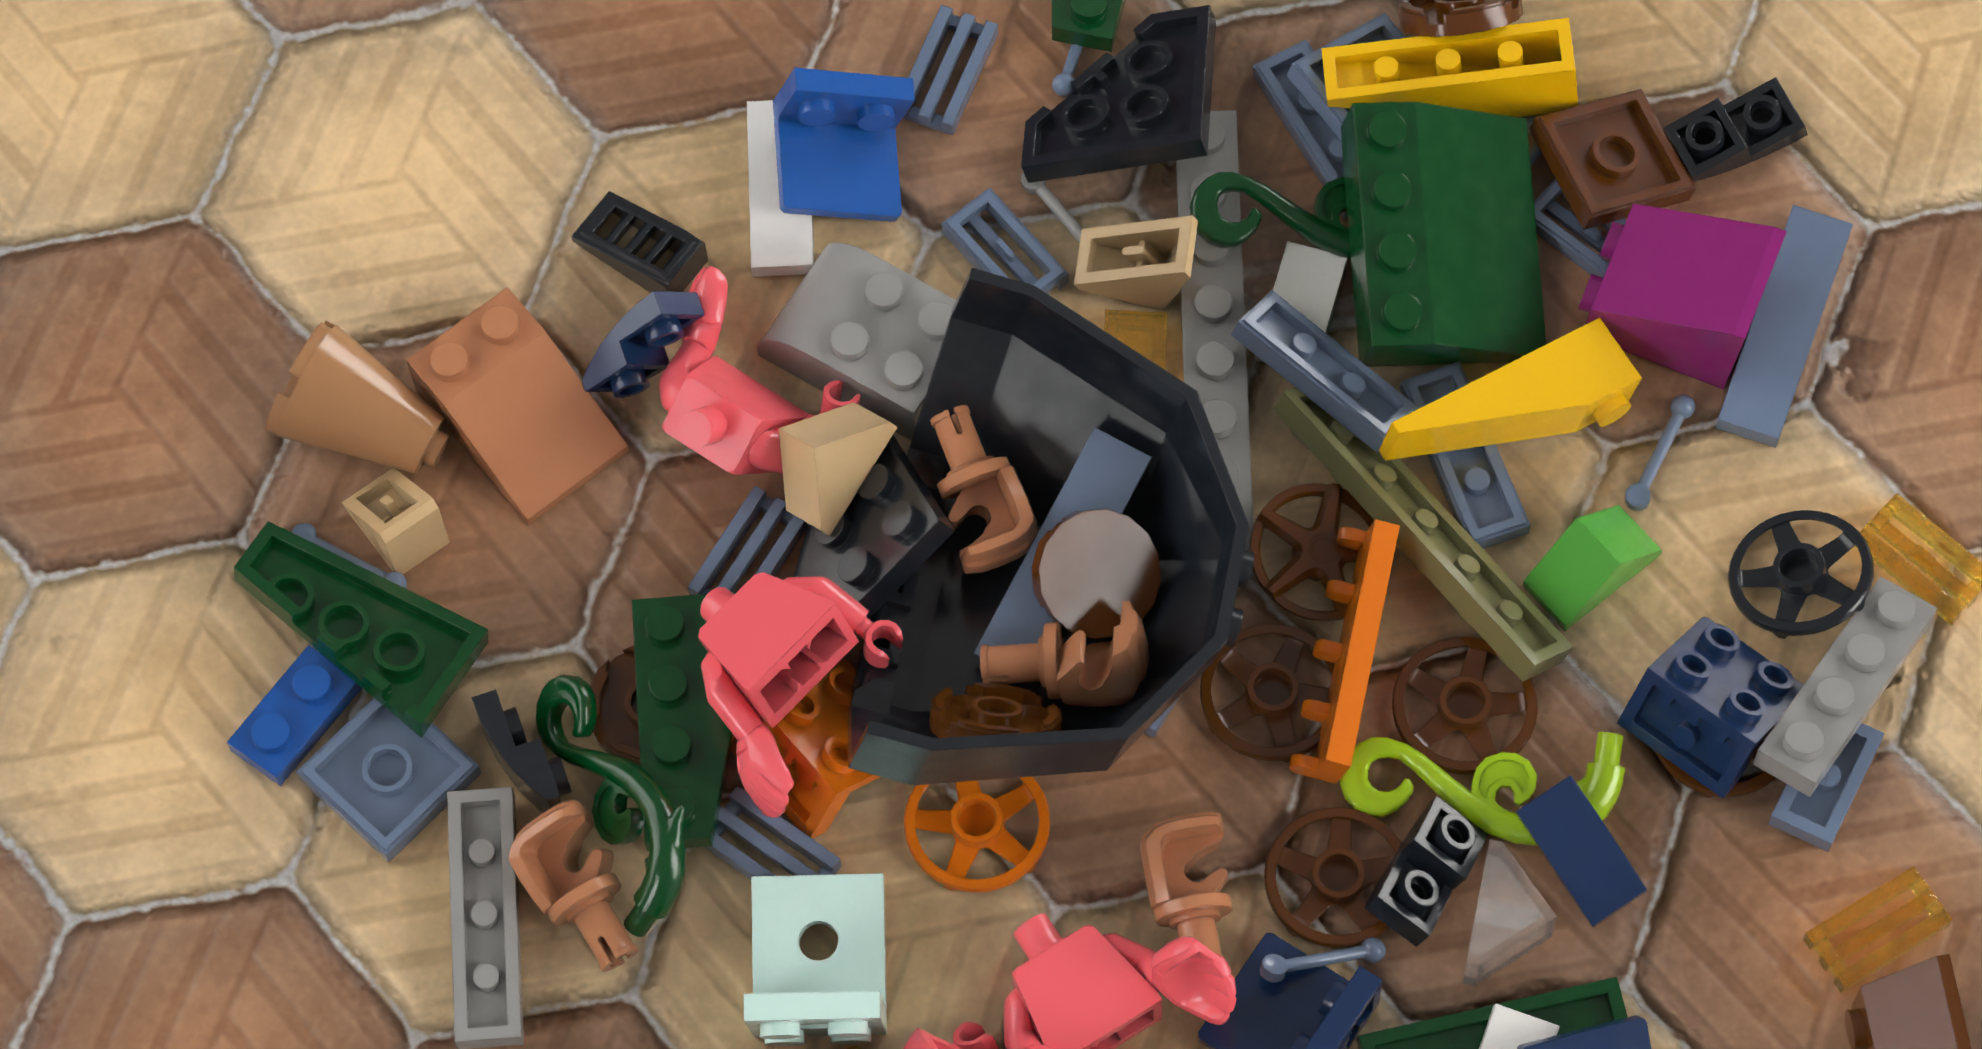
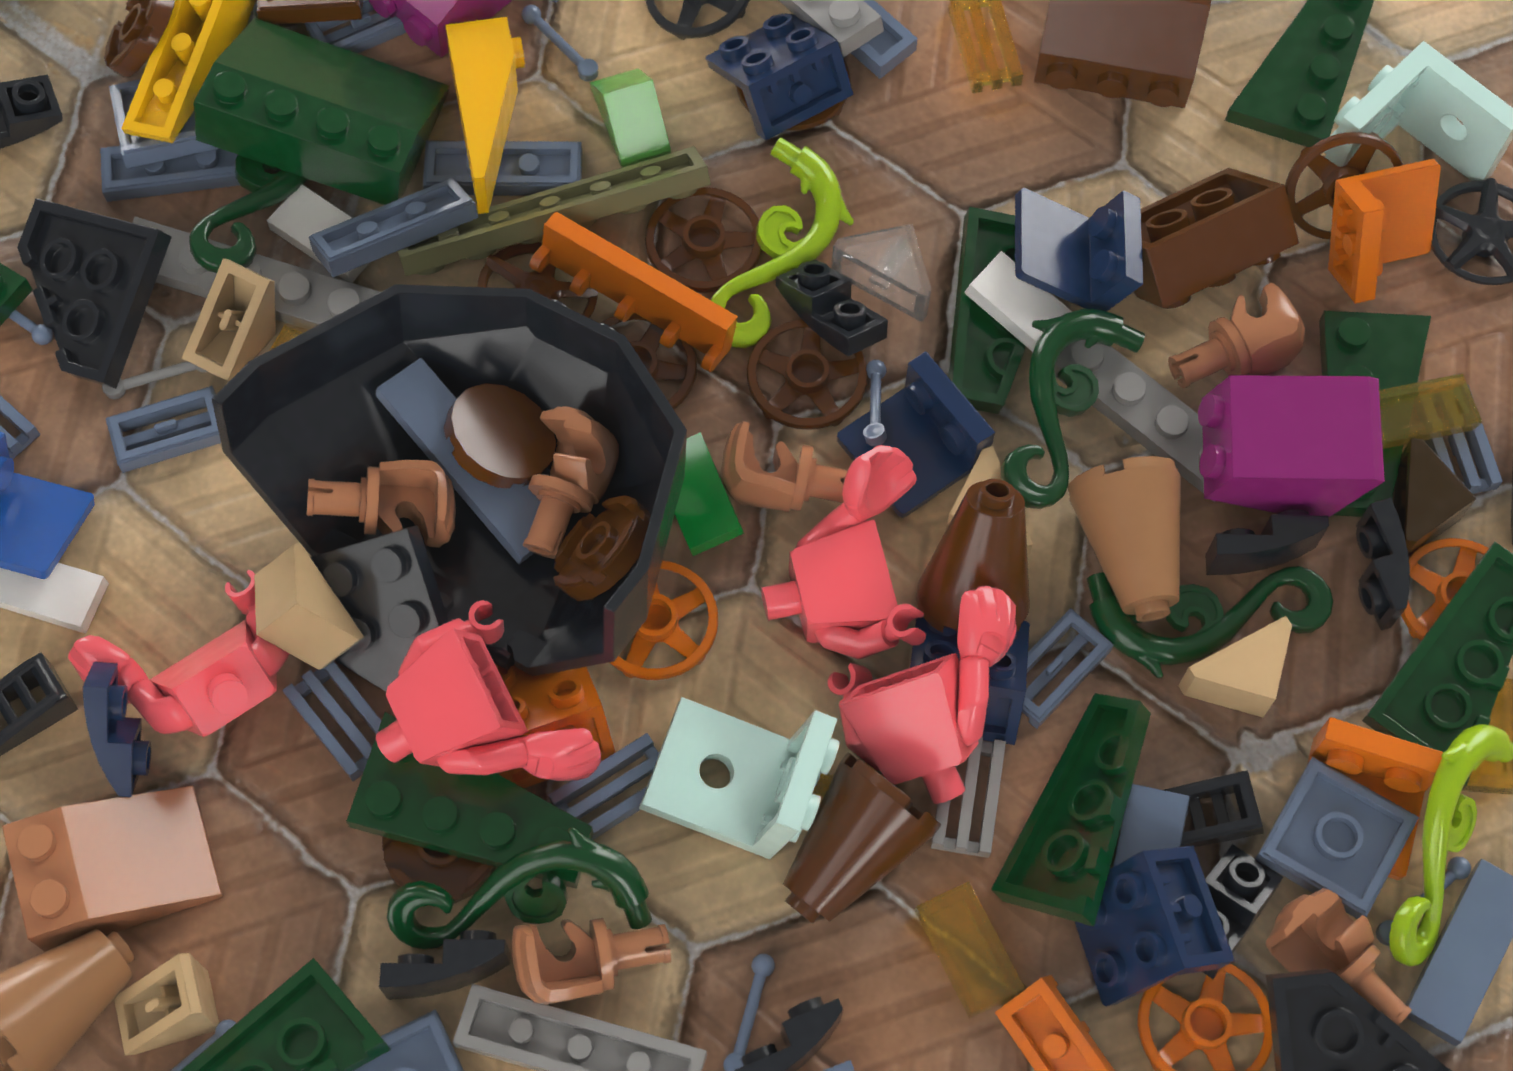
camera: 75 degrees left, 0 degrees up
light grey brick [757,243,956,440] -> none
dark blue slope [1516,775,1647,928] -> none
none -> green slope [675,432,744,556]

